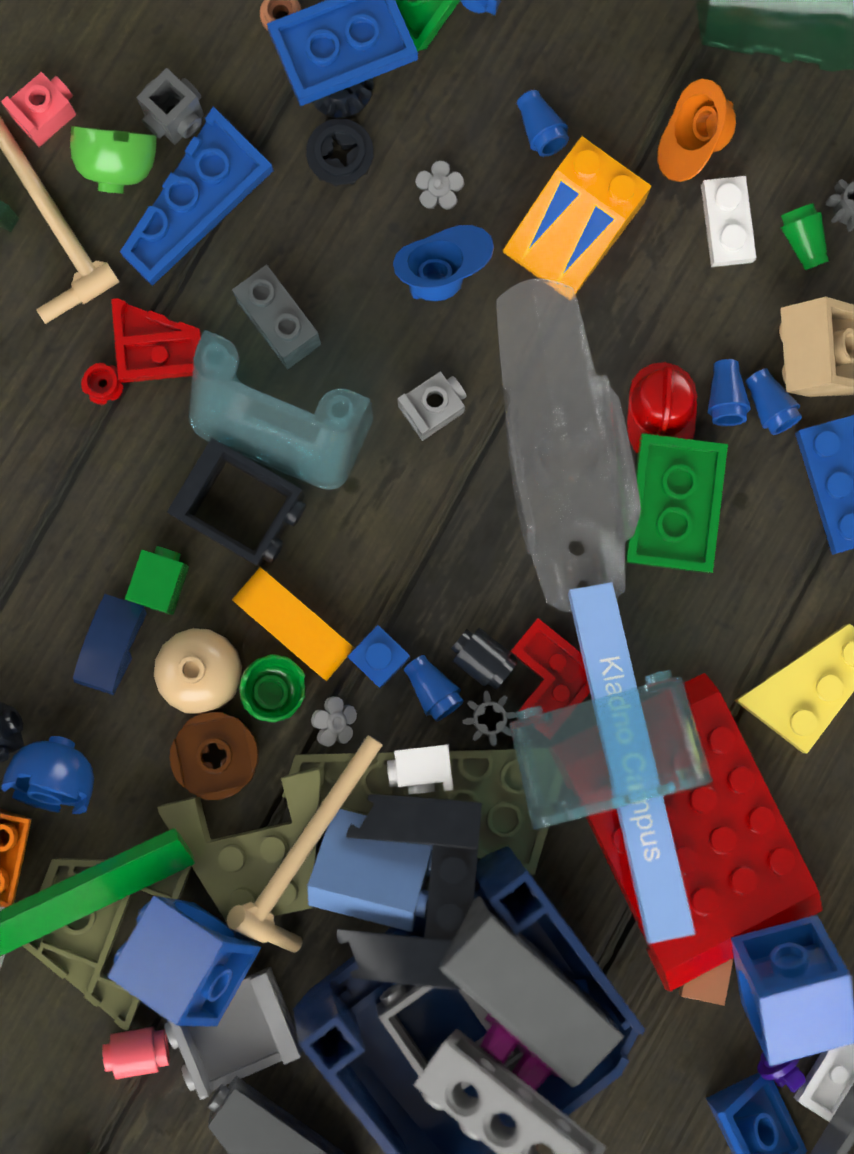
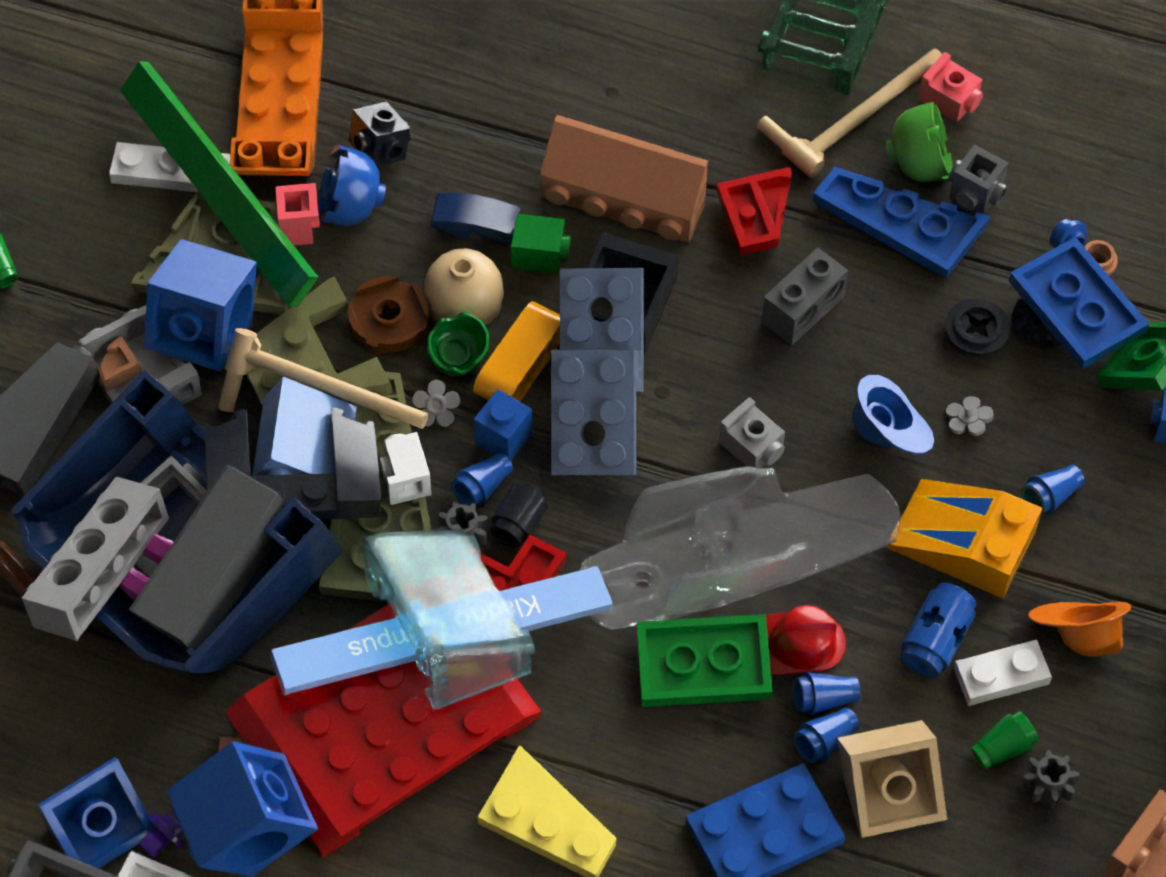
camera: 80 degrees right, 25 degrees down
red plate [81,363,123,405] -> none
coral brick [102,1027,170,1079] -> none
clear light blue windscreen [189,330,373,490] -> none
none -> nougat tile [100,336,142,391]
none -> coral brick [275,183,320,245]
none -> nougat slope [540,115,708,243]
none -> sand blue bracket [551,268,644,475]
none -> blue piece [900,583,977,678]
none -> blue plate [1050,219,1087,248]

